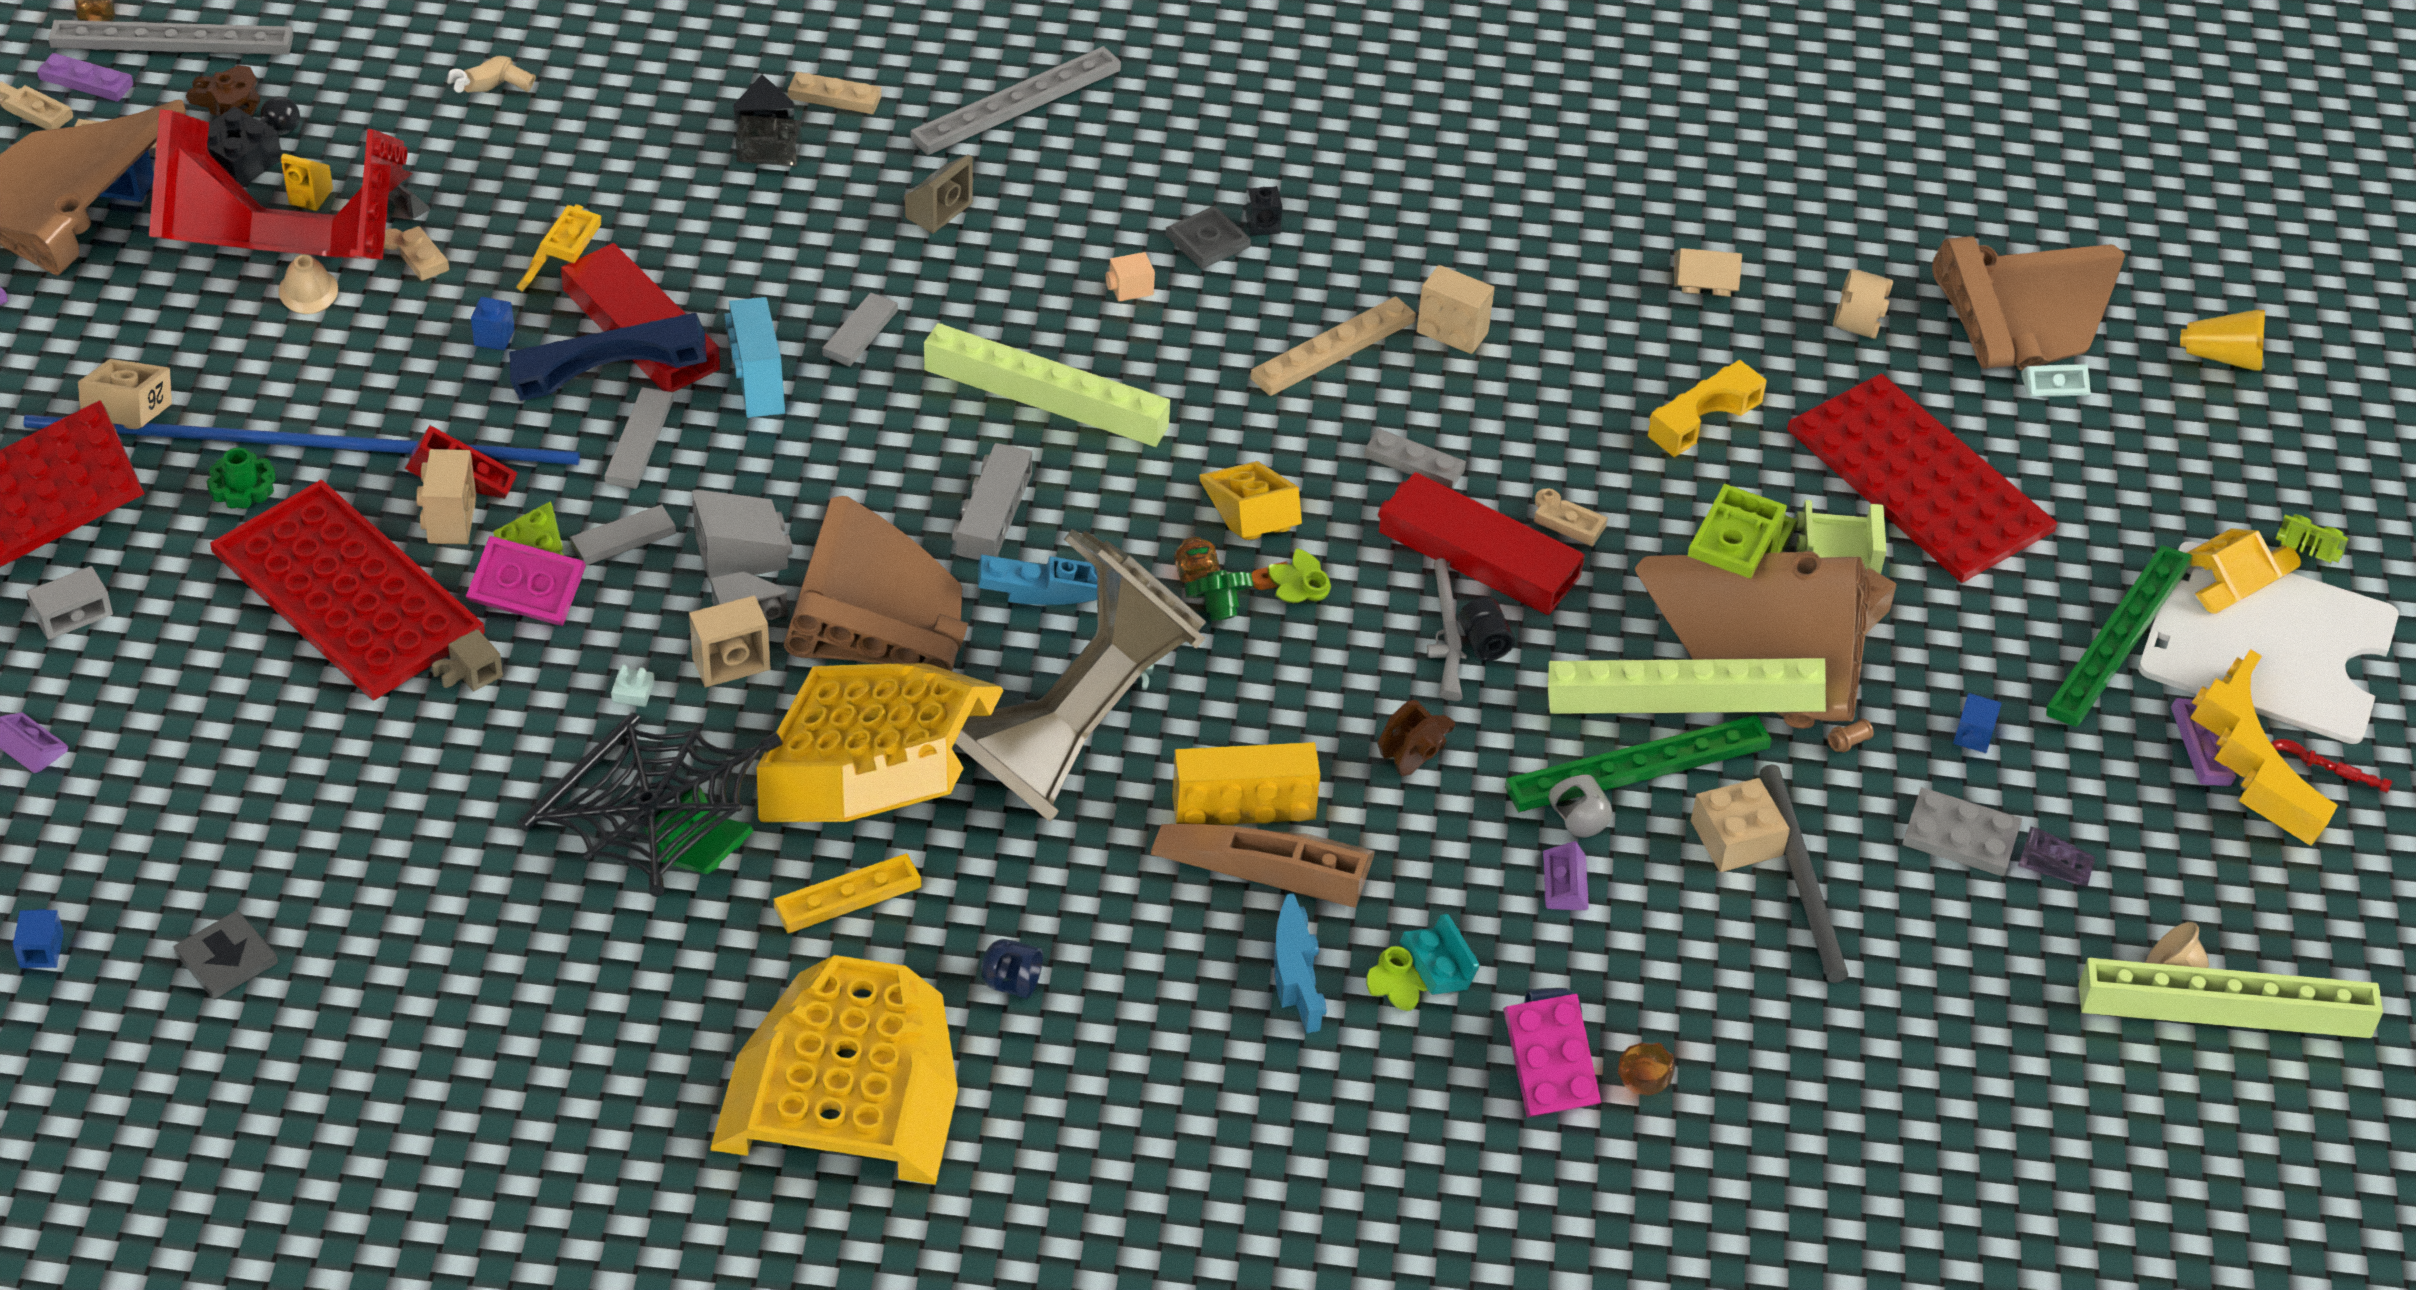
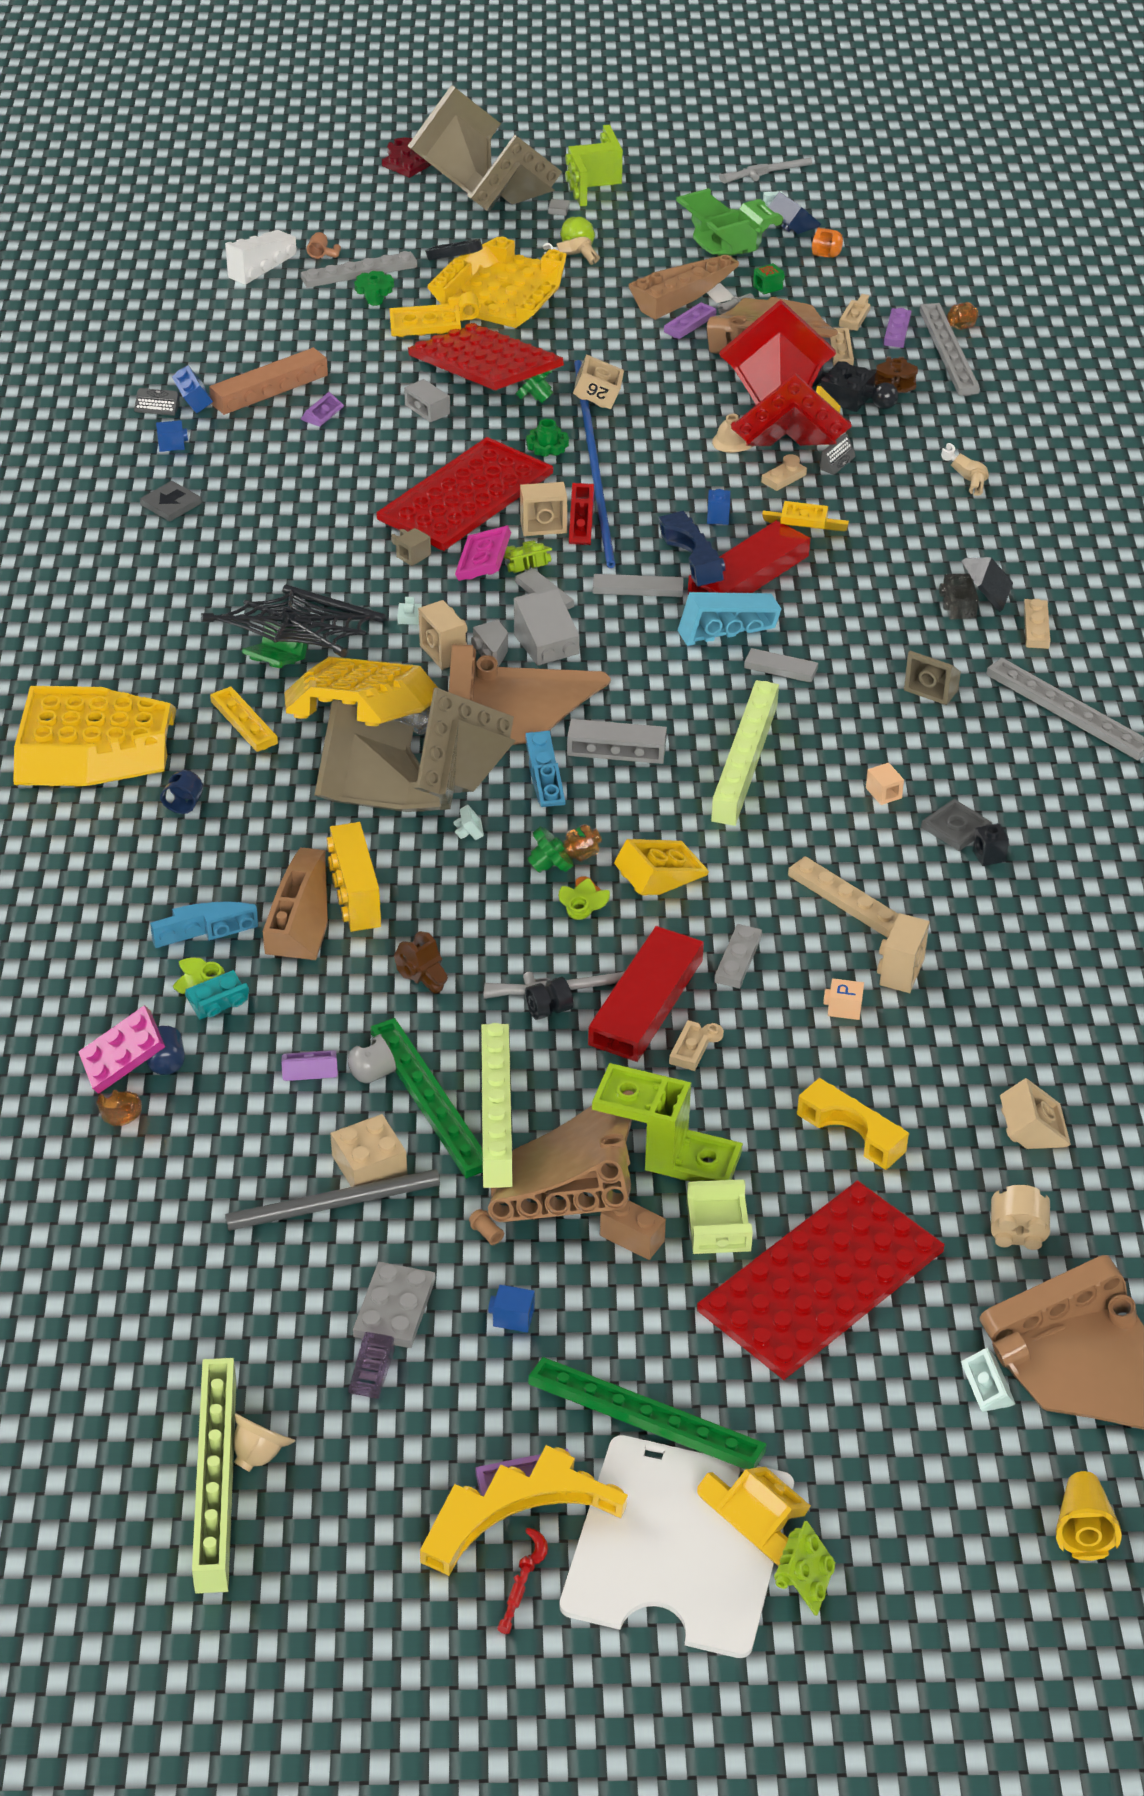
camera: 85 degrees right, 5 degrees down
none -> light nougat brick [823,978,864,1020]

